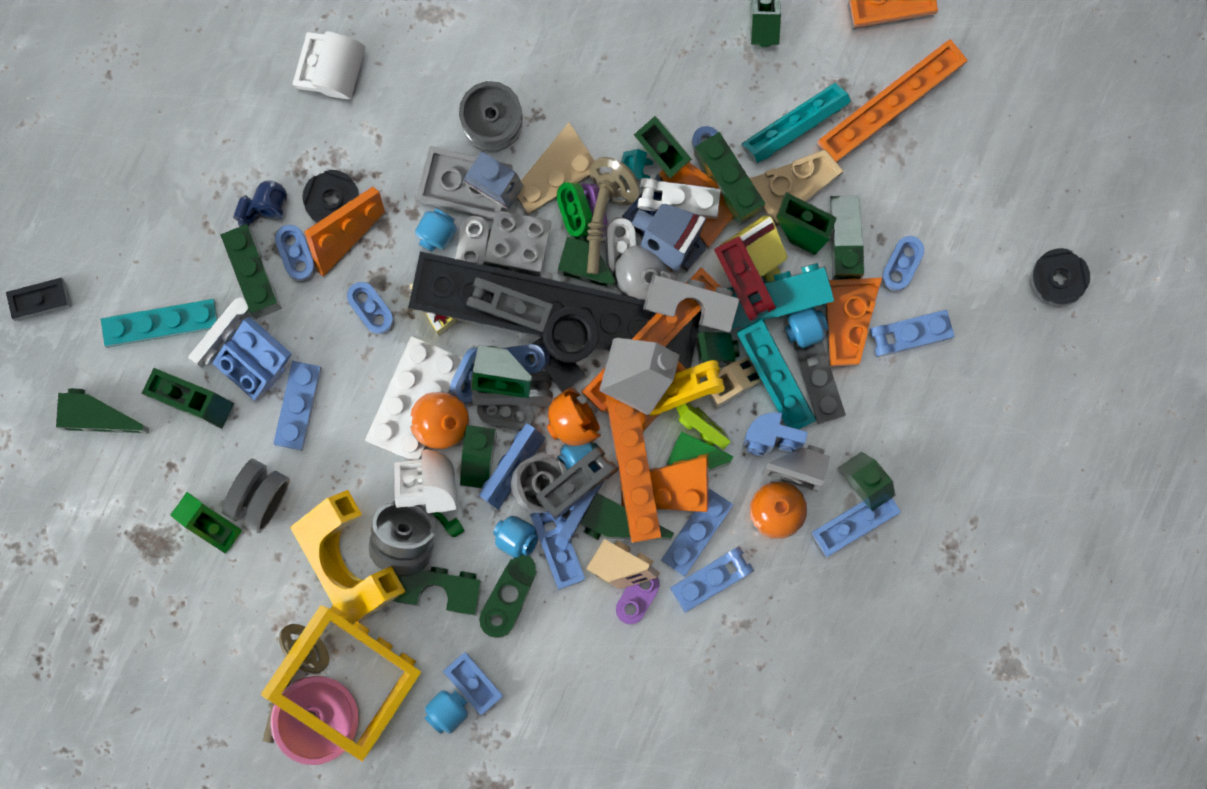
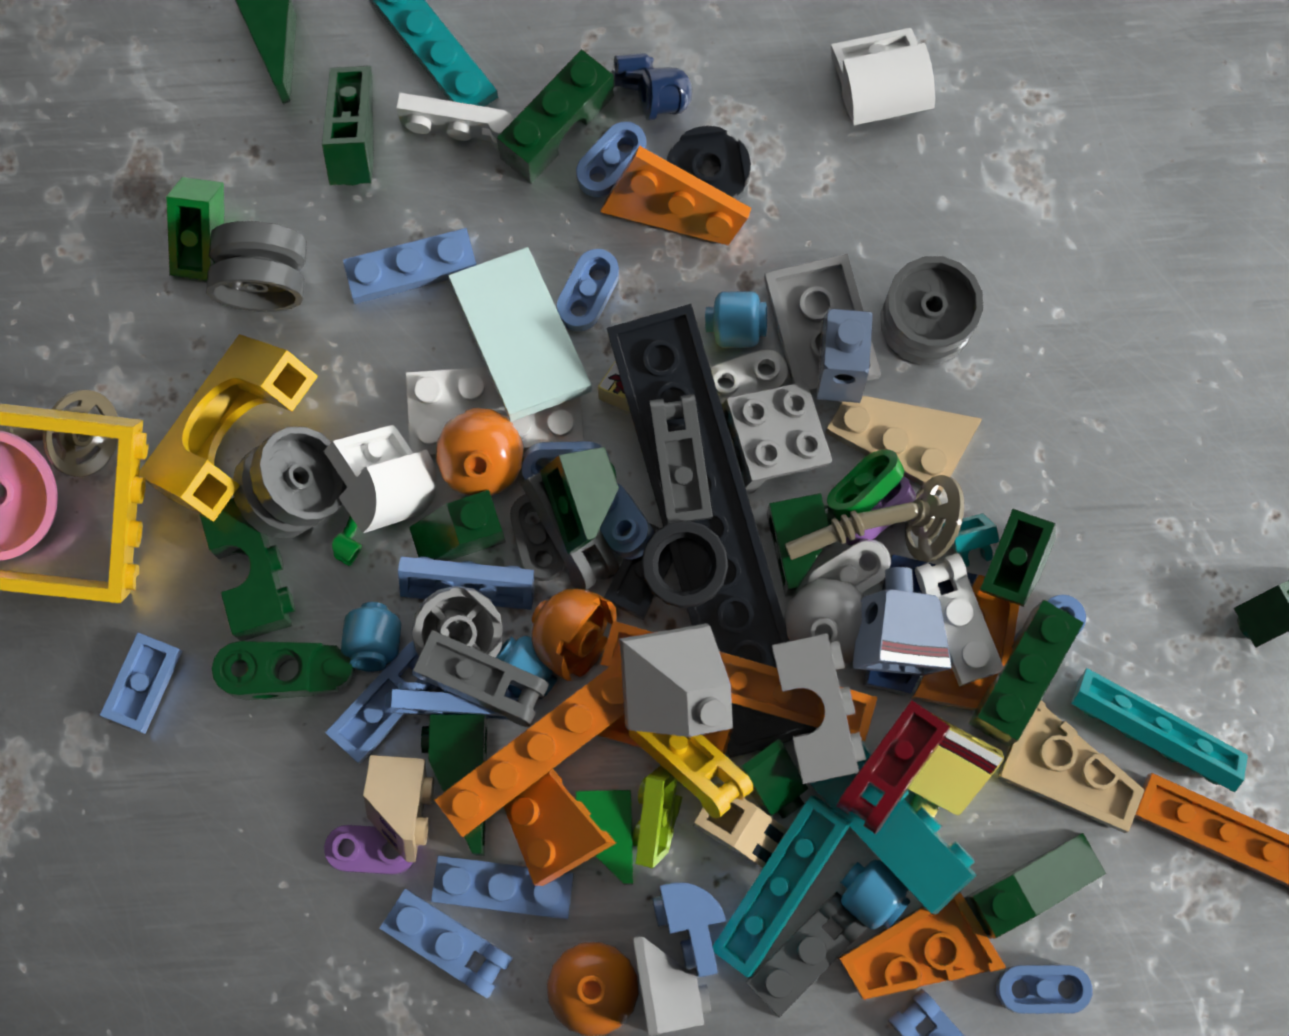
camera: 60 degrees right, 5 degrees down
medium blue brick [212,317,292,401] -> none
dark azure head [424,690,468,734] -> none
dark green slope [776,192,837,255] -> none
none -> light aqua tile [448,247,592,422]

